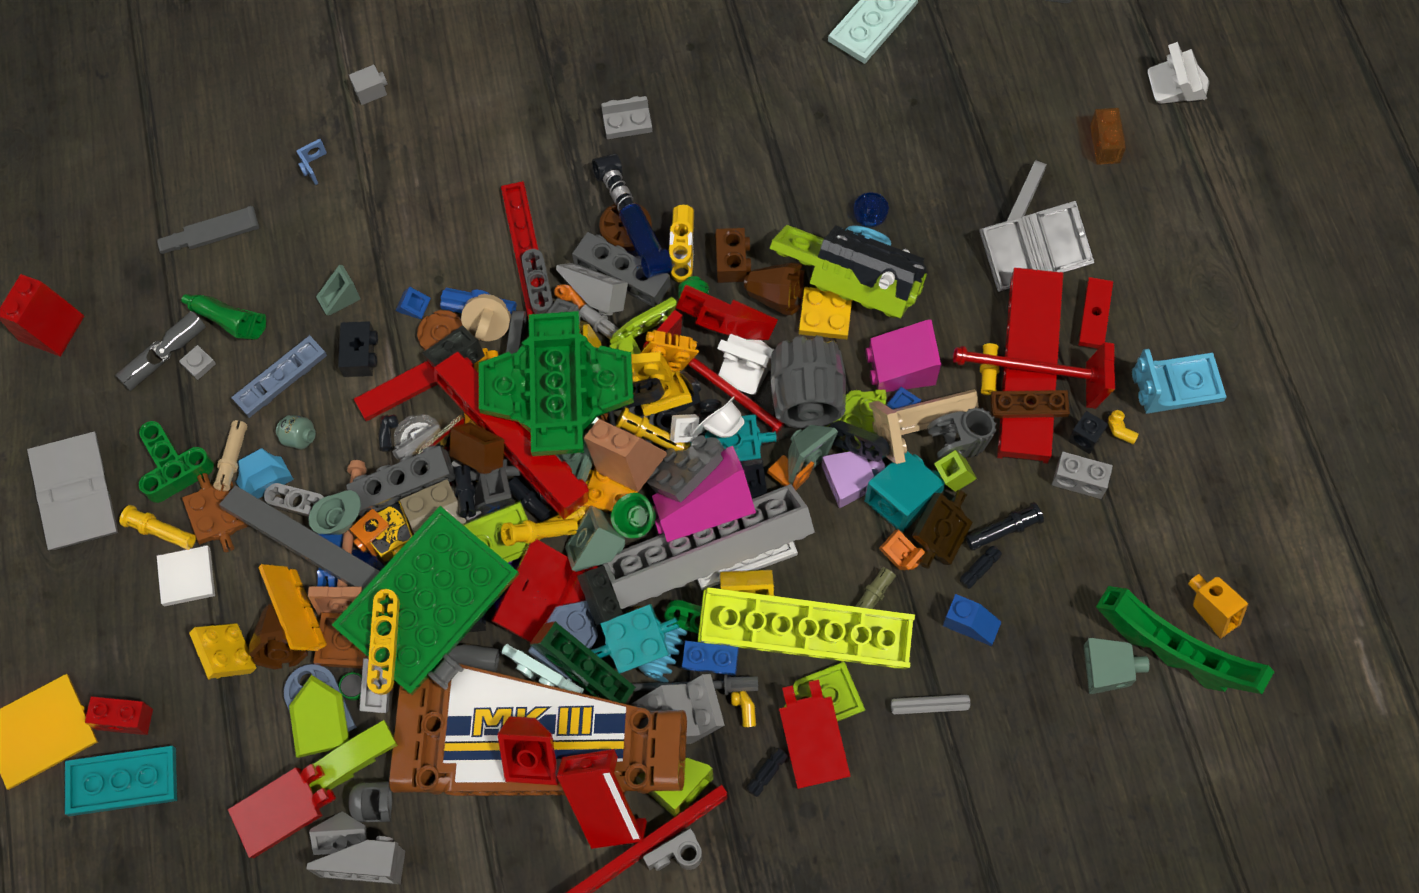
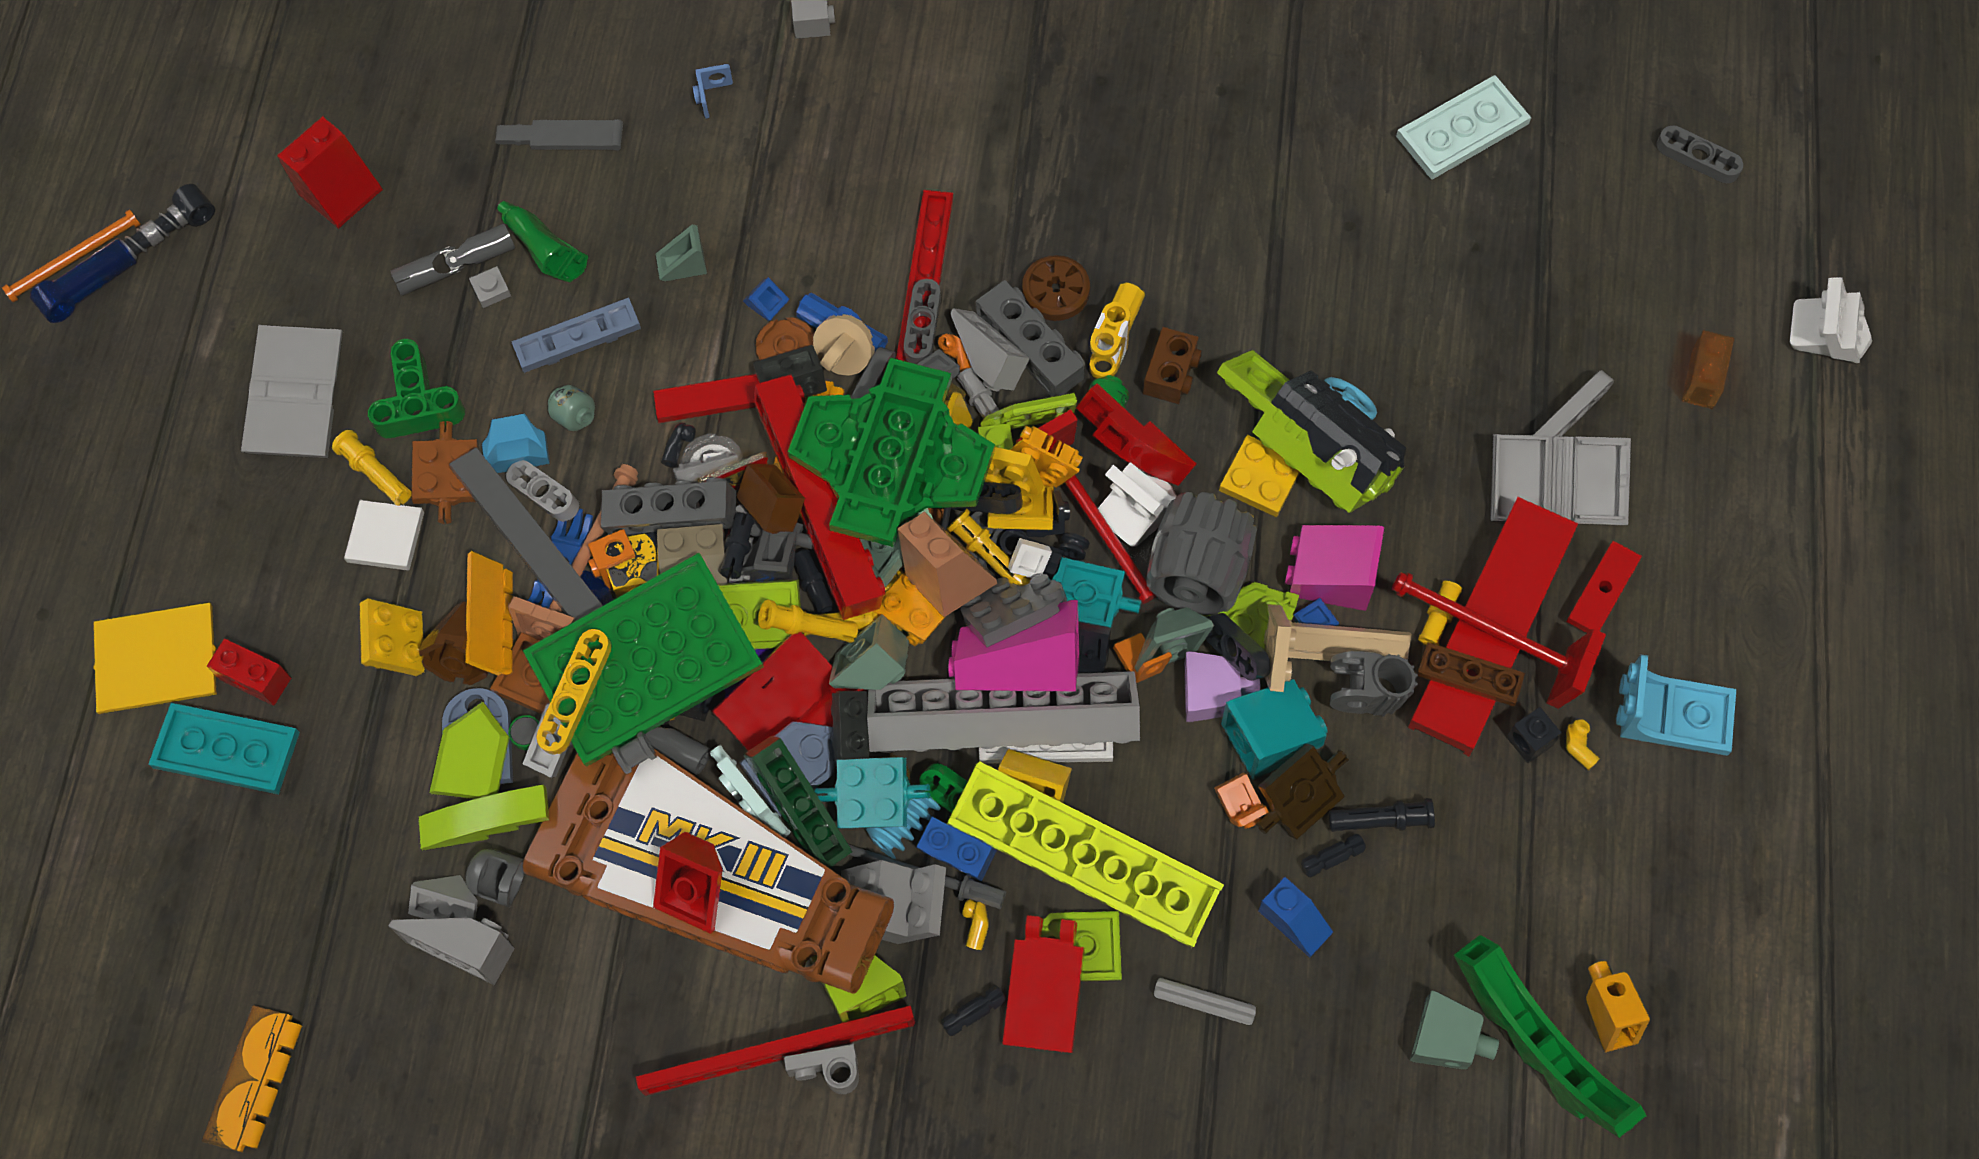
camera: 20 degrees right, 0 degrees up
tan pin [213,420,248,491] -> none
tile [228,764,336,858] -> none
sand green piece [308,490,361,535] -> none
black brick [338,321,378,377] -> none
red panel [557,749,647,849] -> none
clear blue piece [592,153,672,278] -> none
light grey bracket [601,96,652,139] -> none
green helmet [611,493,656,538] -> none
white piece [692,396,744,438] -> none
reddish brown cone [744,262,805,315] -> none
clear blue plate [853,192,889,227] -> none
olive pin [855,567,896,609] -> none
lime brick [934,450,977,492] -> none
light grey brick [1052,452,1113,499] -> none

